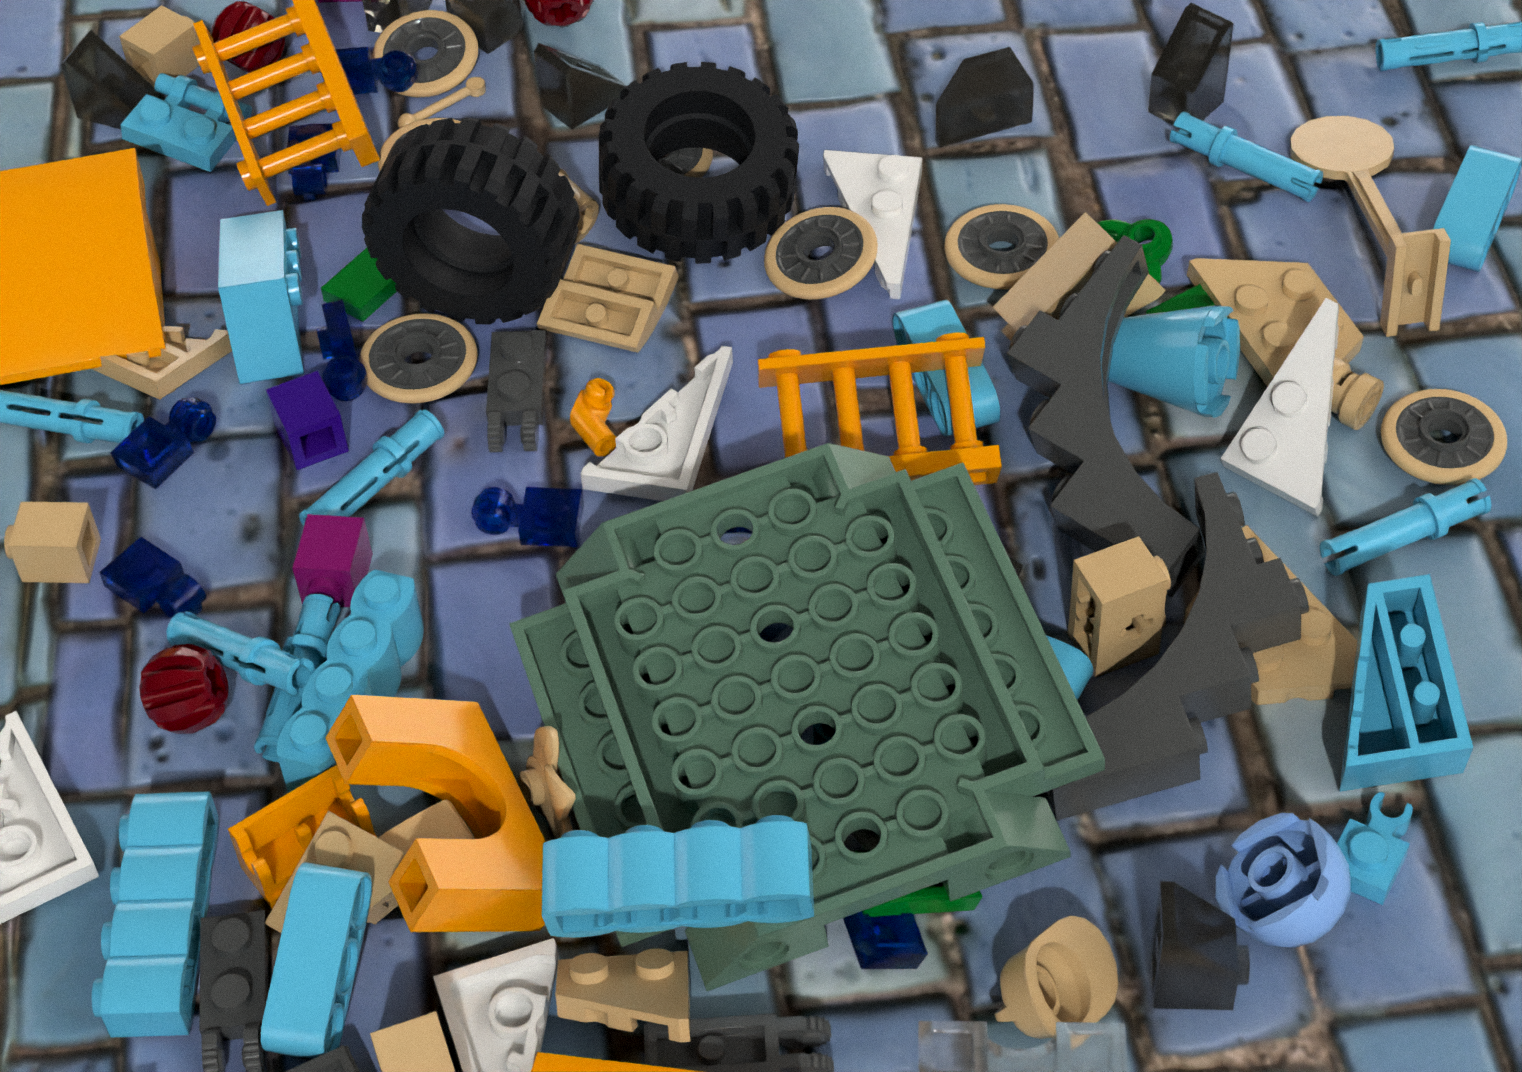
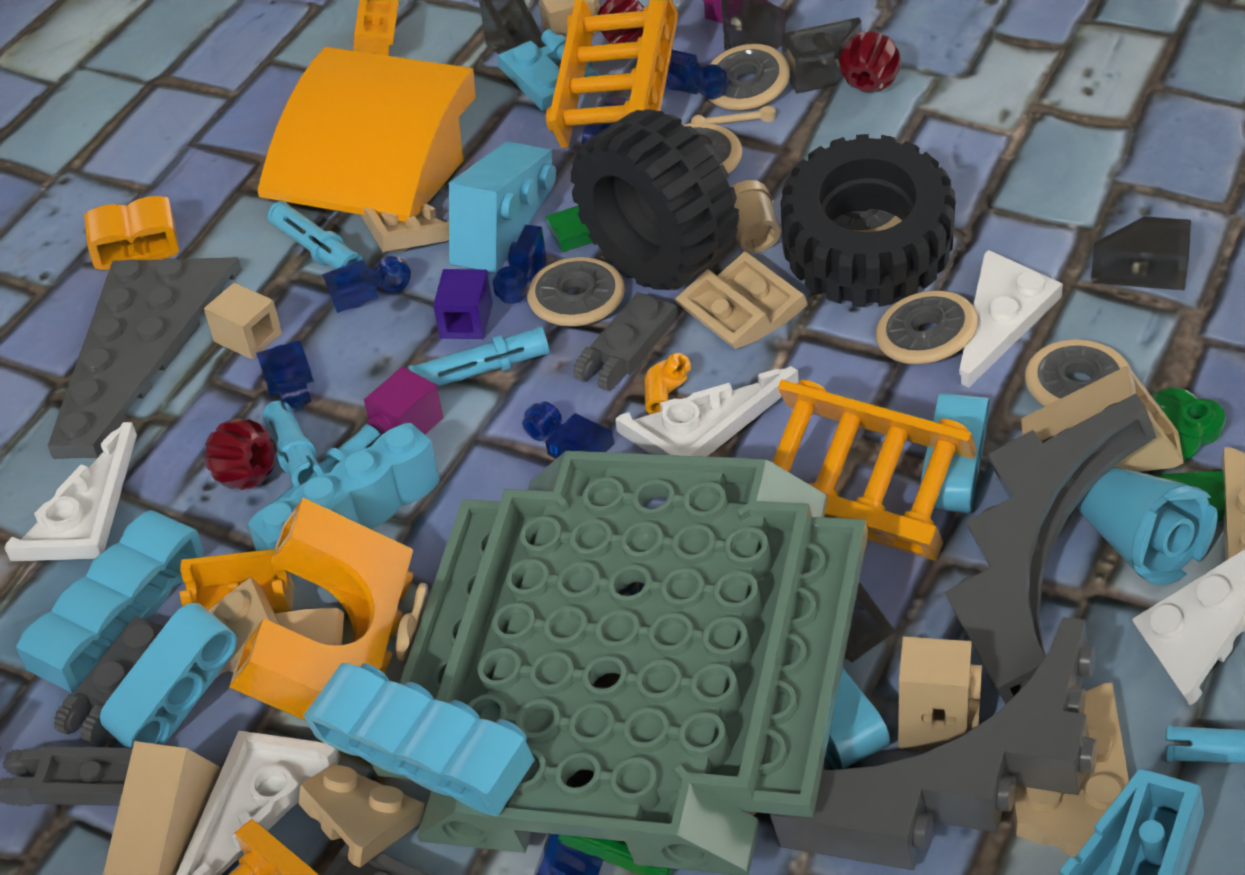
camera: 35 degrees right, 5 degrees down
clear smoke slope [534,43,627,129] -> none

